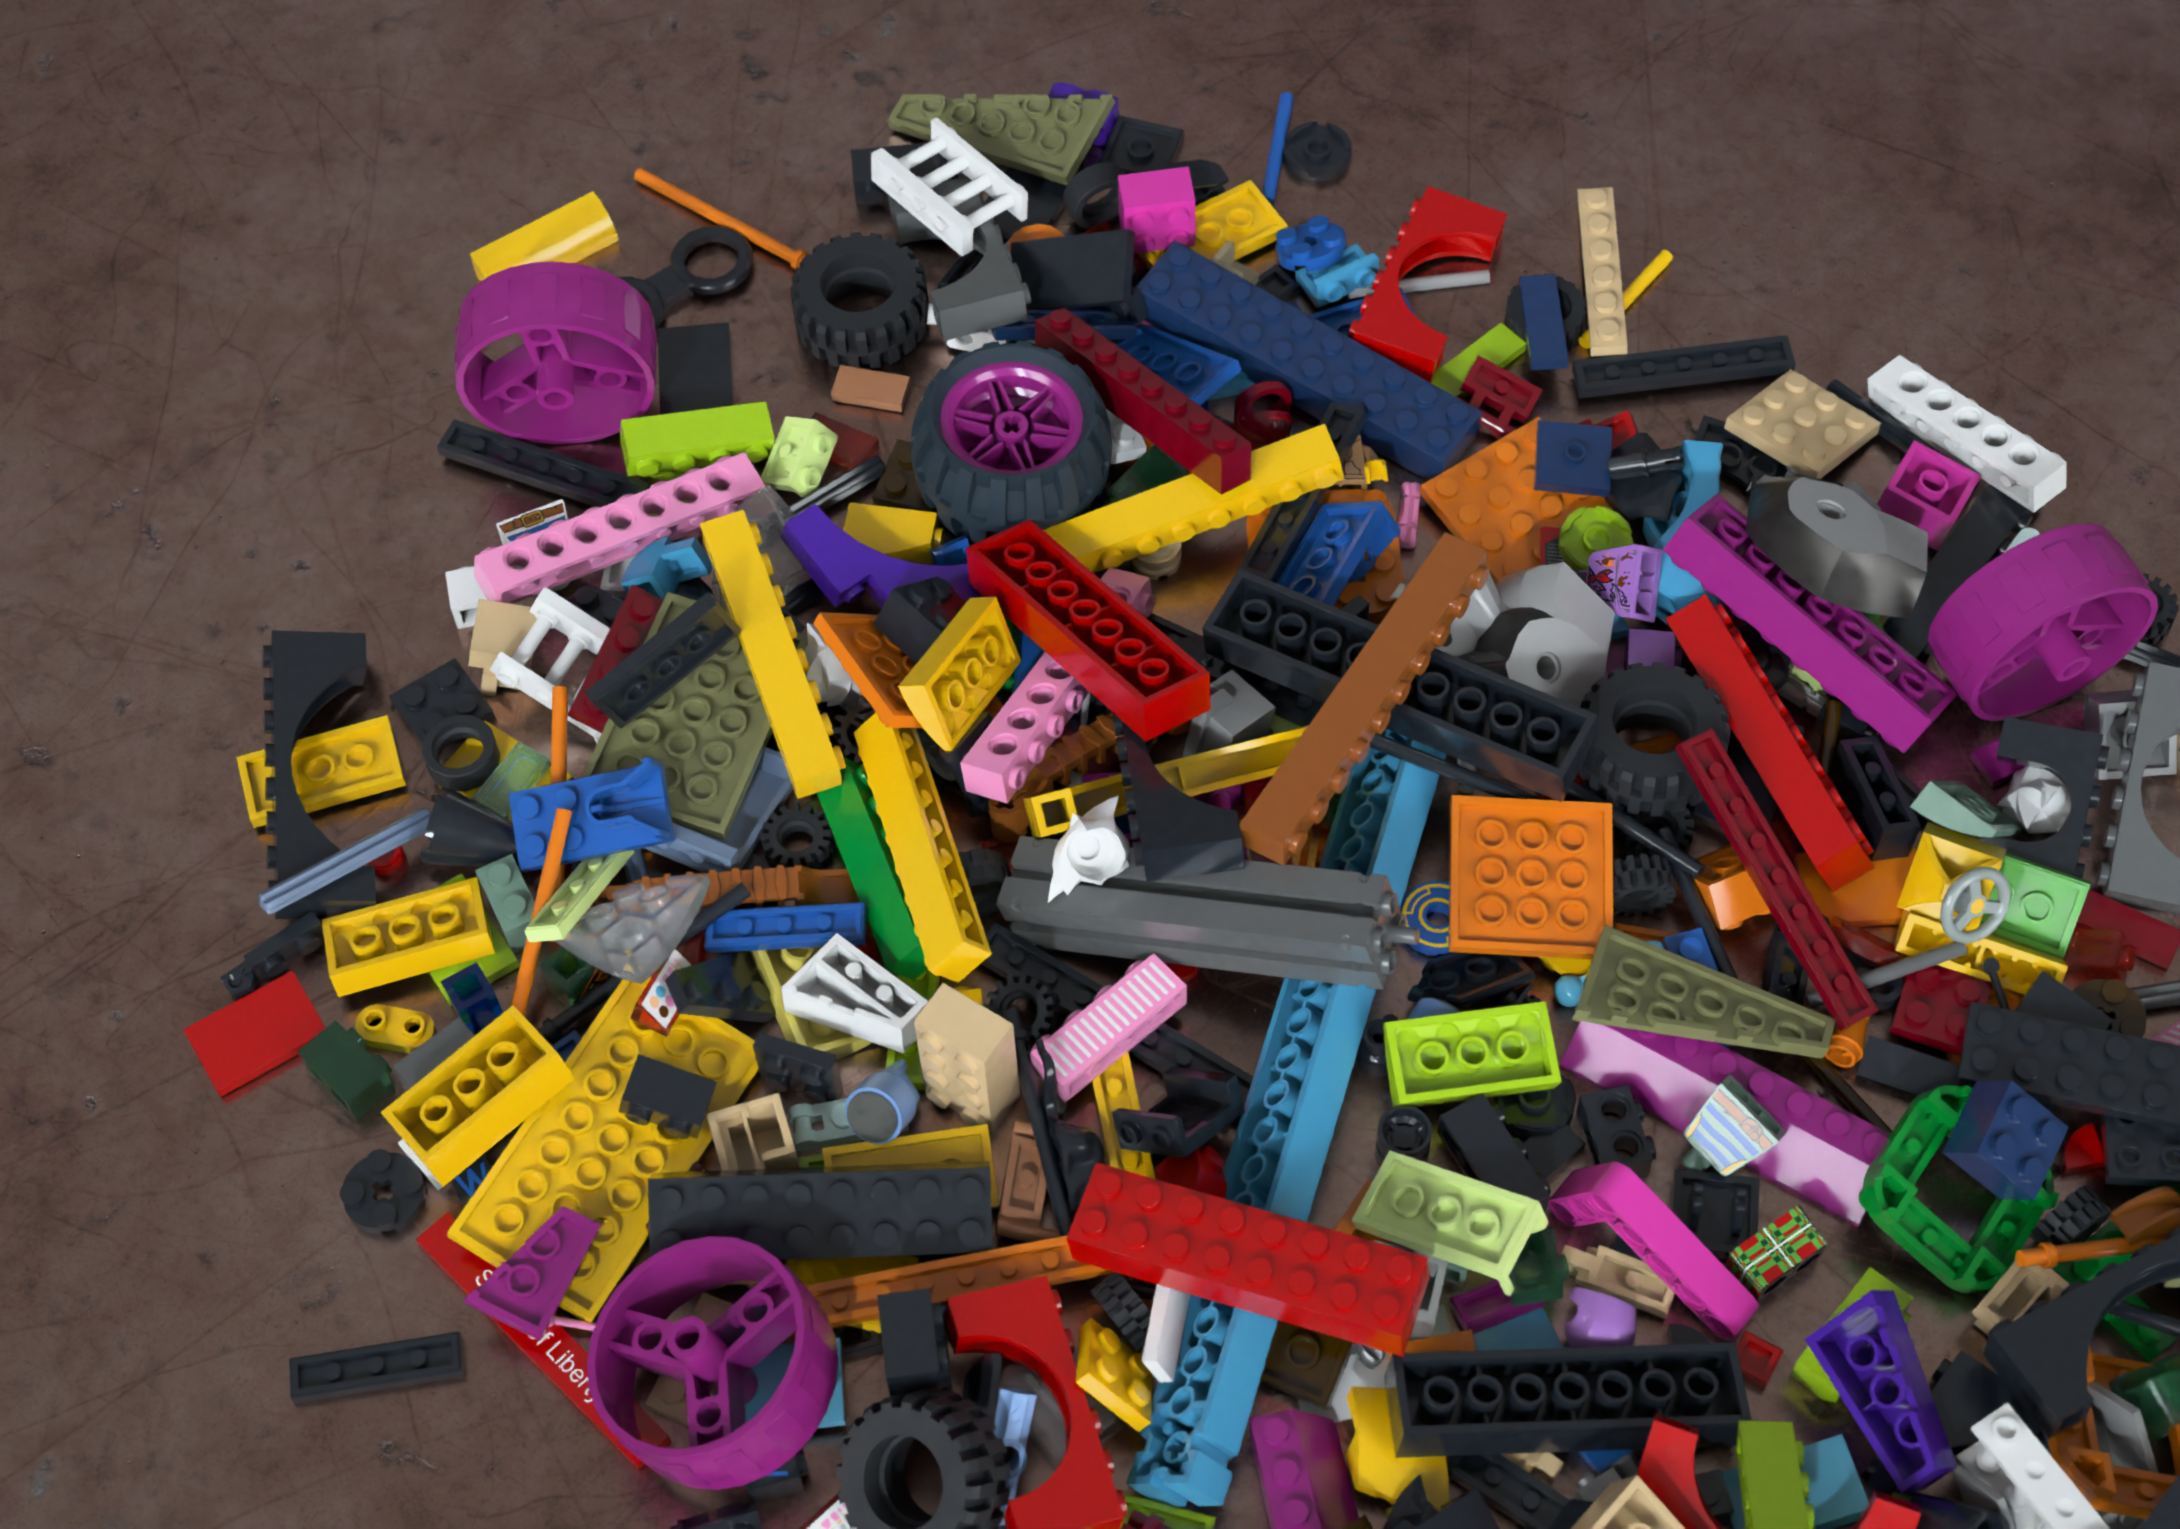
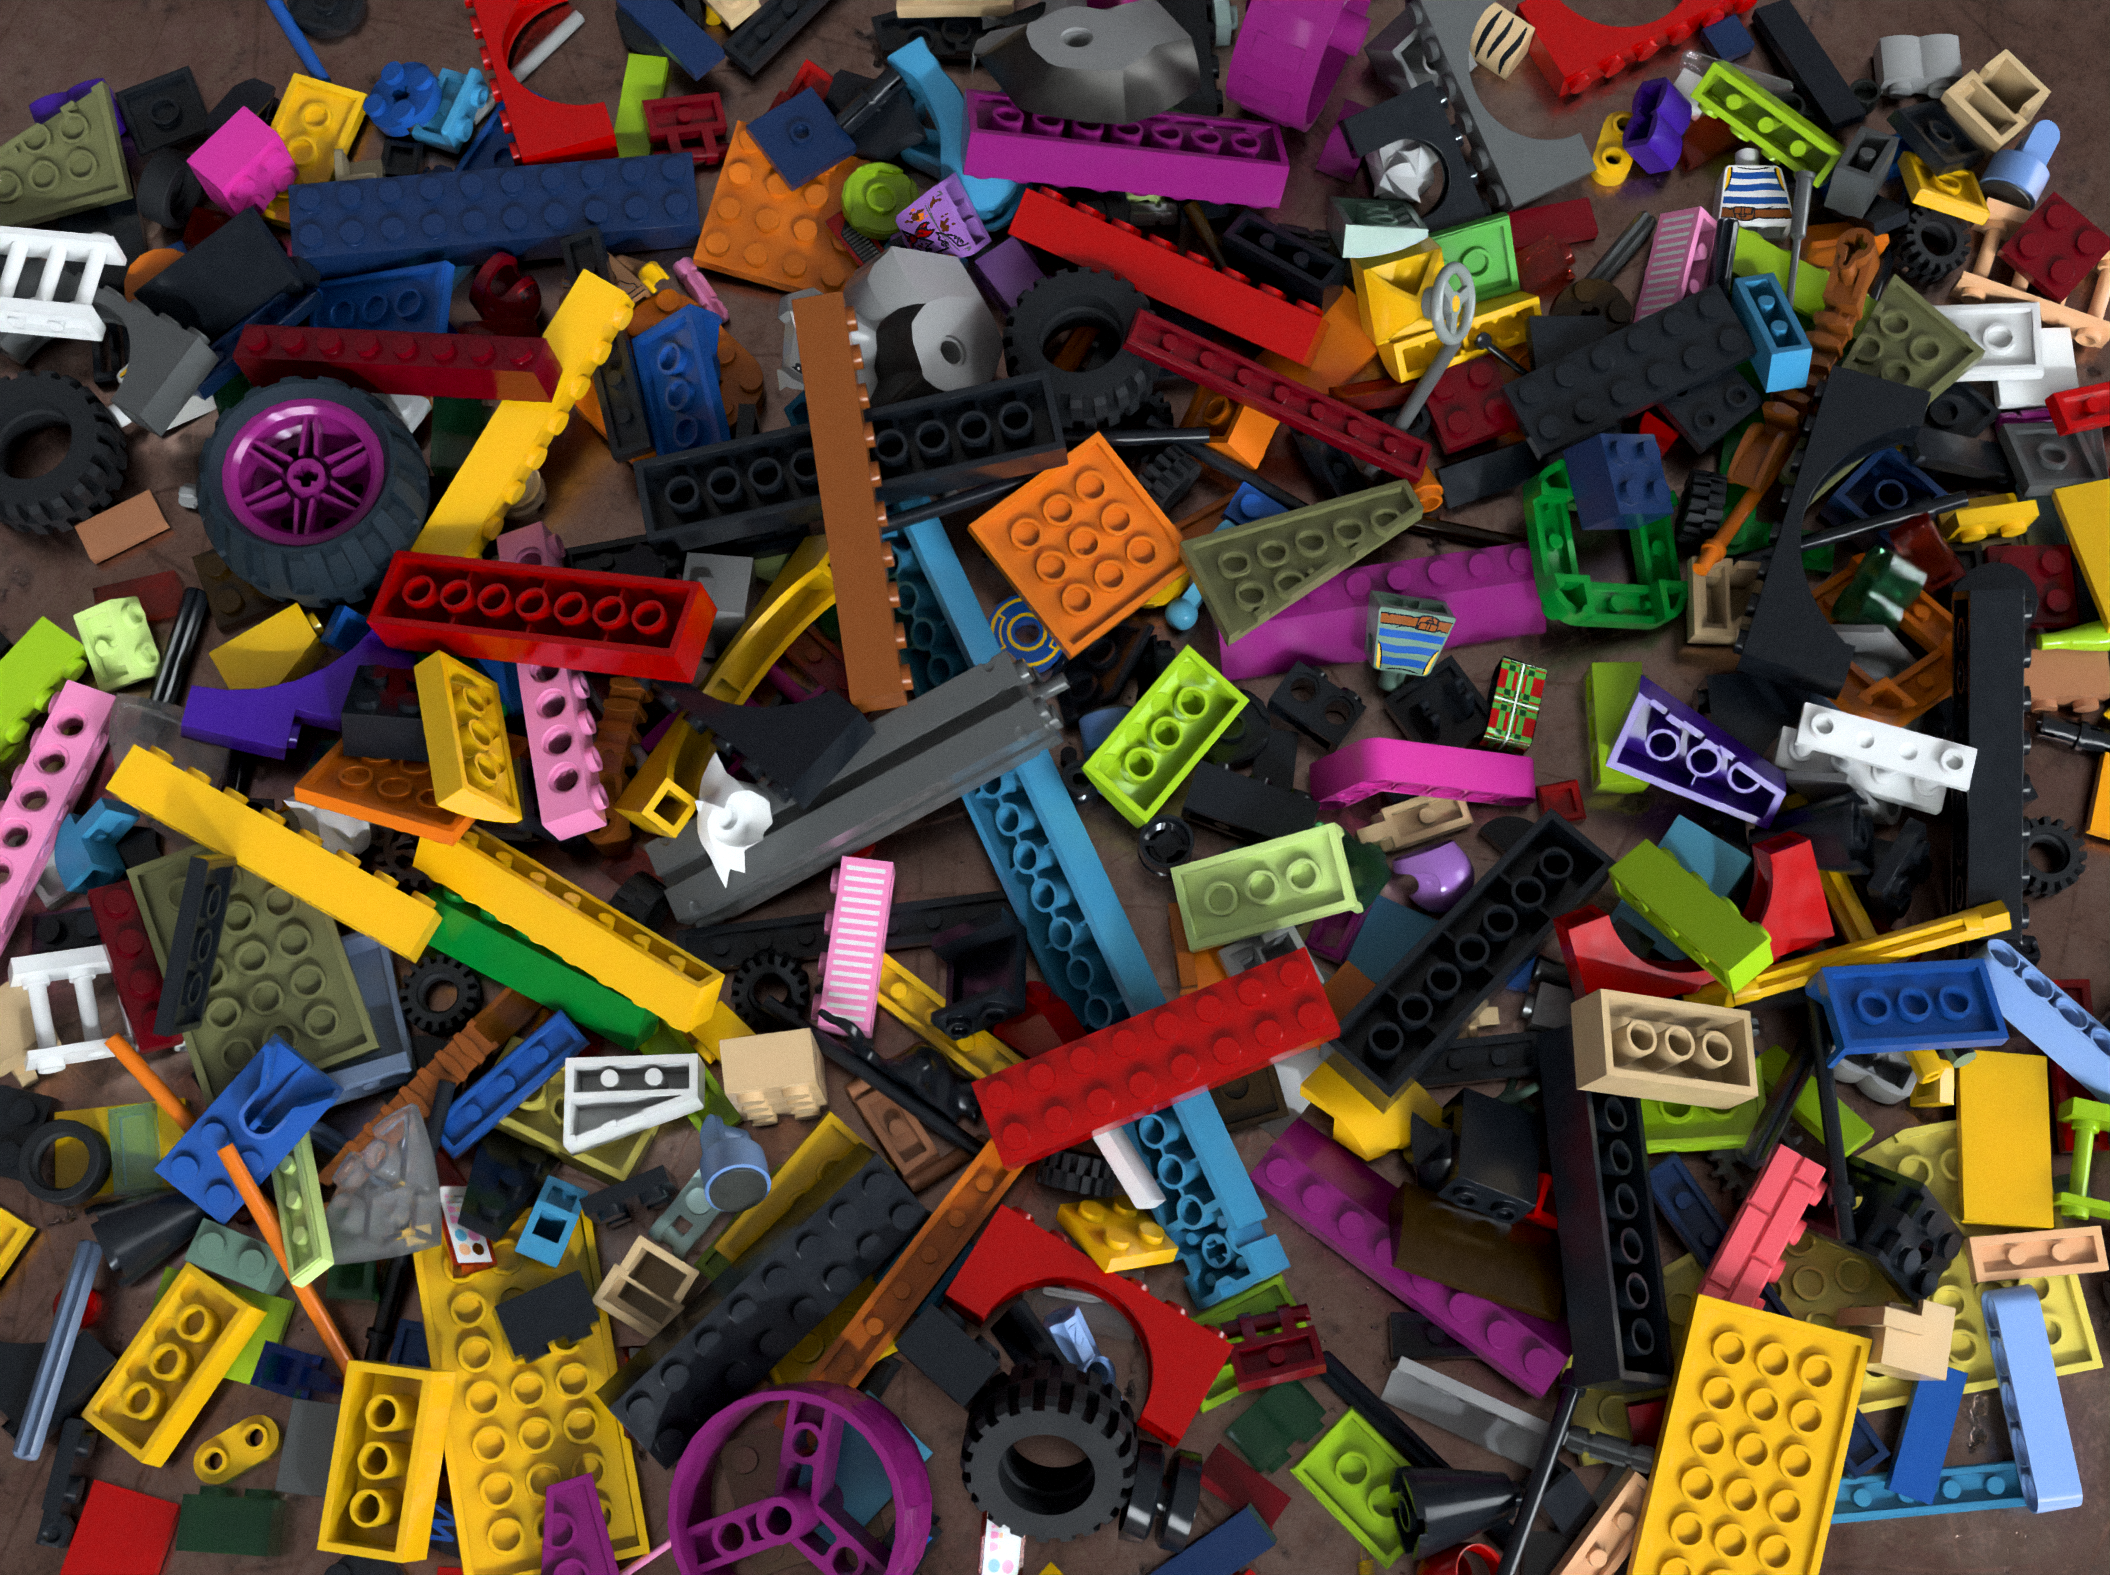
camera: 45 degrees left, 15 degrees up
none -> dark azure brick [515,1175,589,1268]

